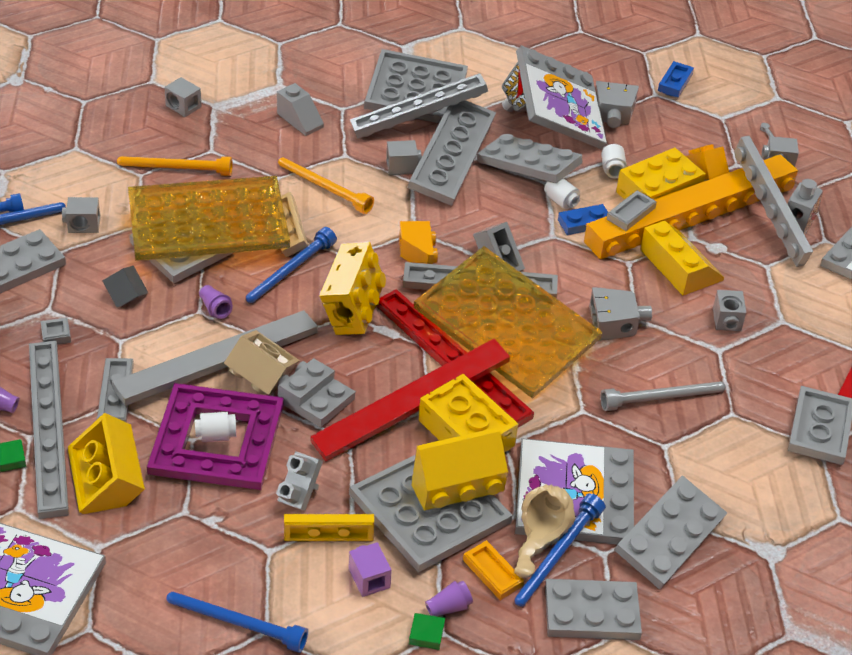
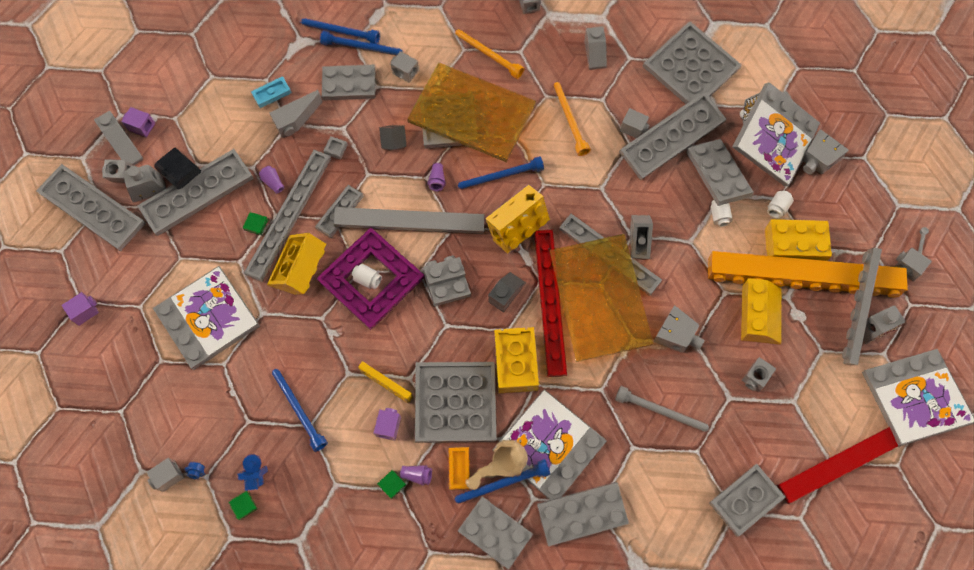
camera: 40 degrees right, 25 degrees up
tan slope [224,330,300,395] -> none
tan plate [269,192,308,257] -> none
light grey hips [276,451,323,511] -> none
red tile [310,338,510,462] -> none
light grey plate [350,73,488,139] -> none
light orange slope [399,221,438,264] -> none
yellow slope [411,427,508,511] -> none
blue plate [558,204,608,235] -> none
light grey tile [607,190,657,231] -> none
blue plate [658,61,694,98] -> none
light orange slope [686,144,729,180] -> none
none -> dark grey slope [488,272,526,313]

